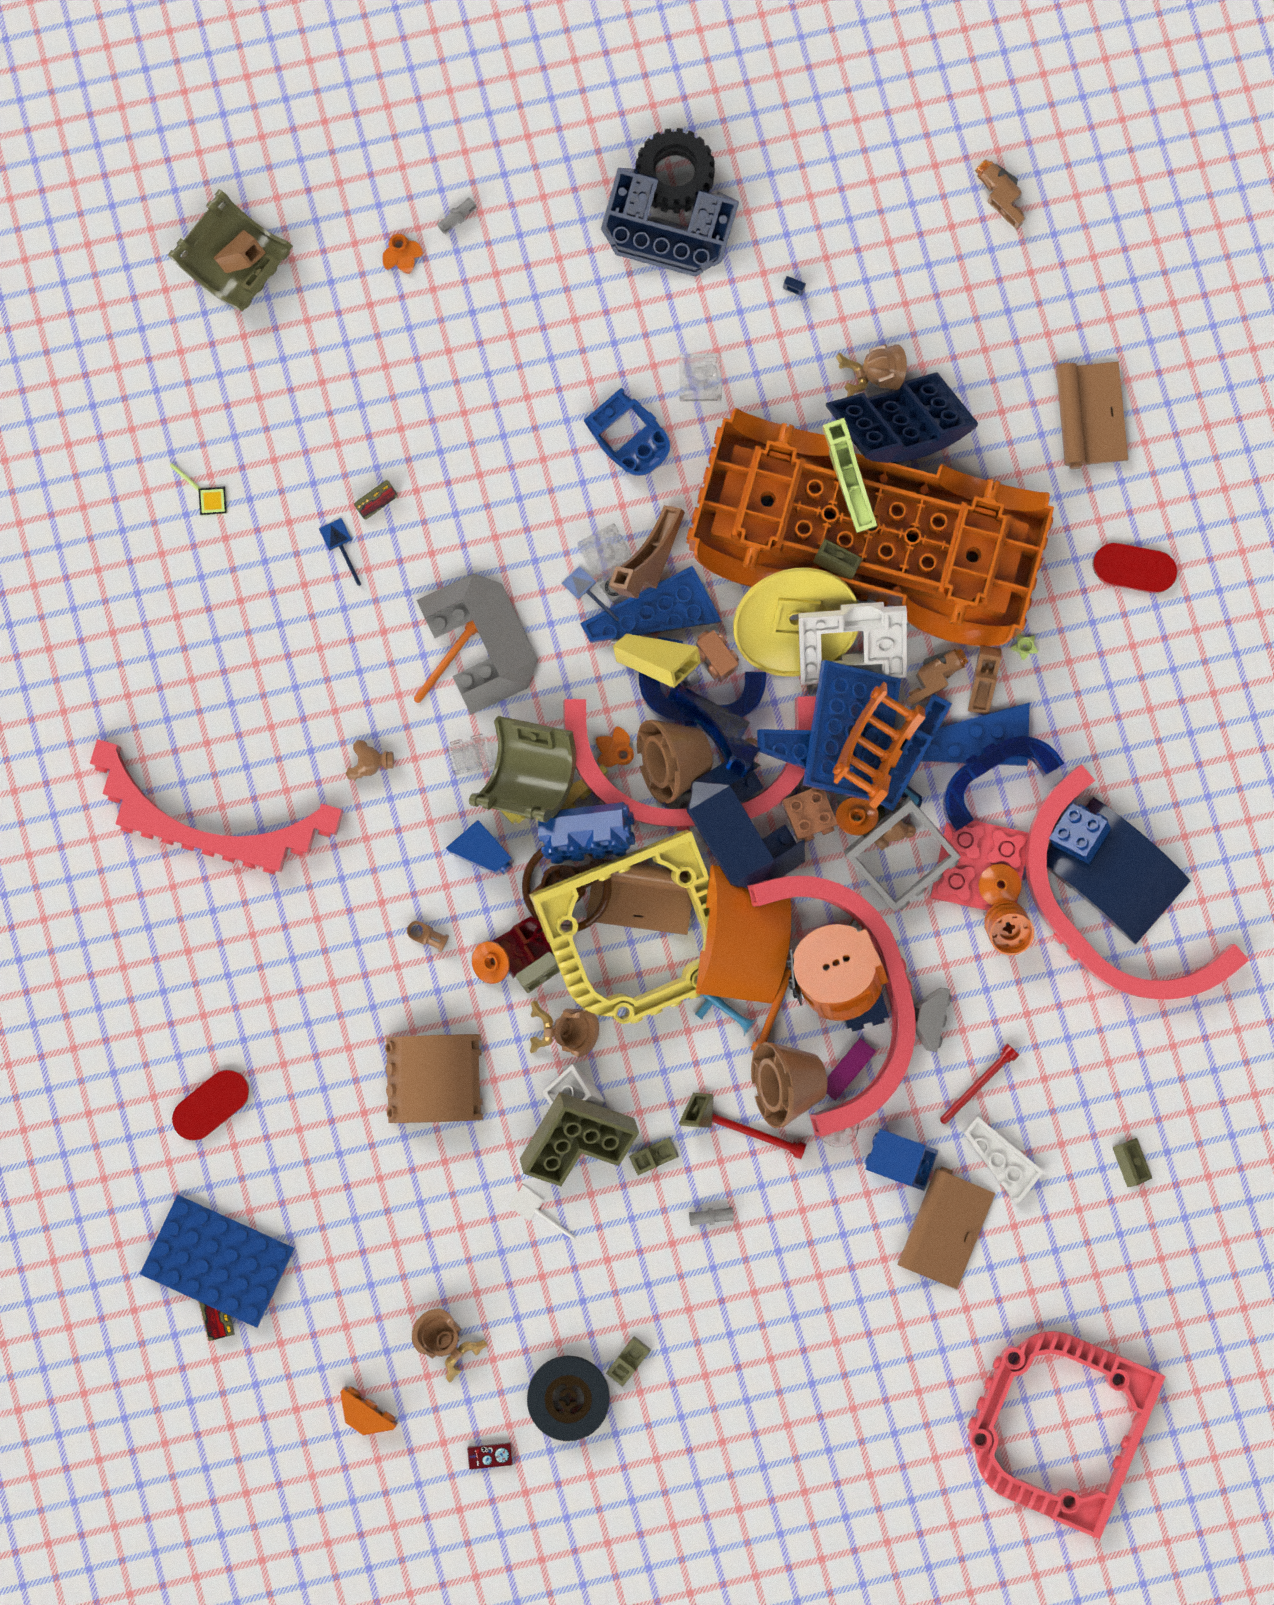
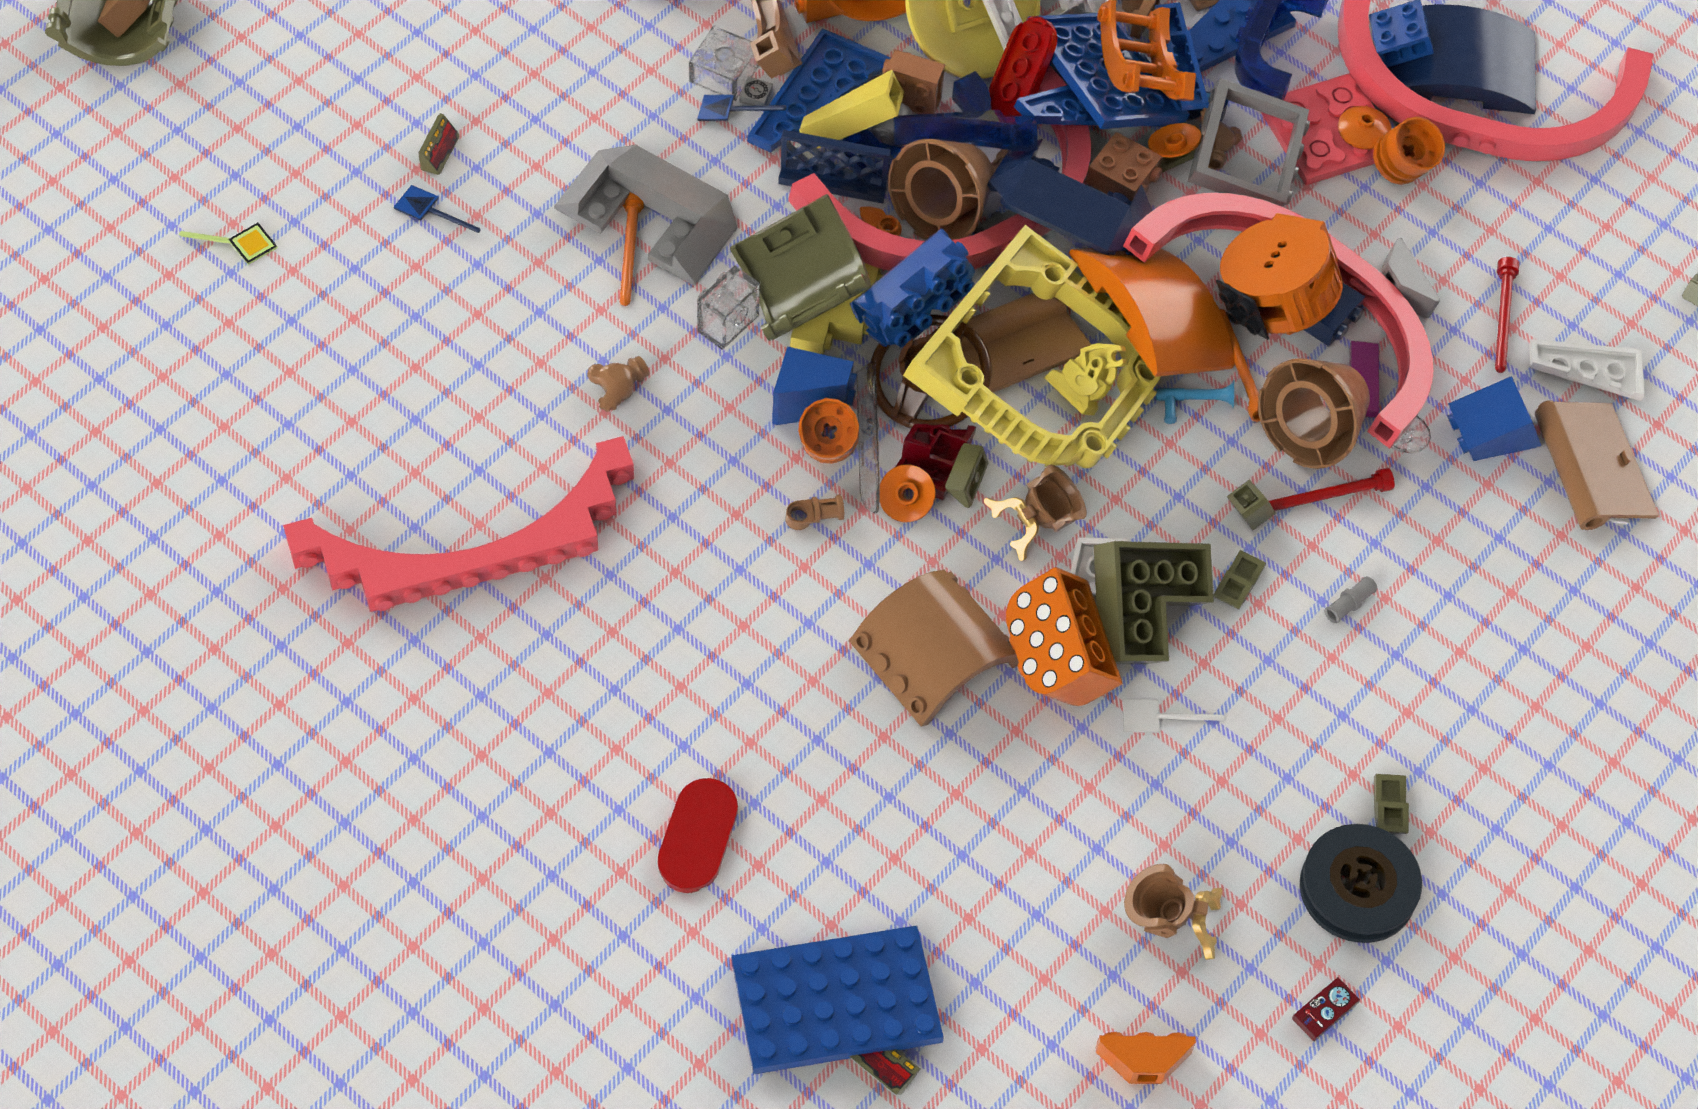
camera: 40 degrees left, 25 degrees down
none -> dark blue fence [778,130,891,204]
none -> orange wheel [798,398,859,464]
none -> clear piece [856,361,880,514]
none -> red tile [988,16,1057,120]
none -> orange brick [1006,566,1123,706]
none -> light yellow piece [1044,343,1128,416]

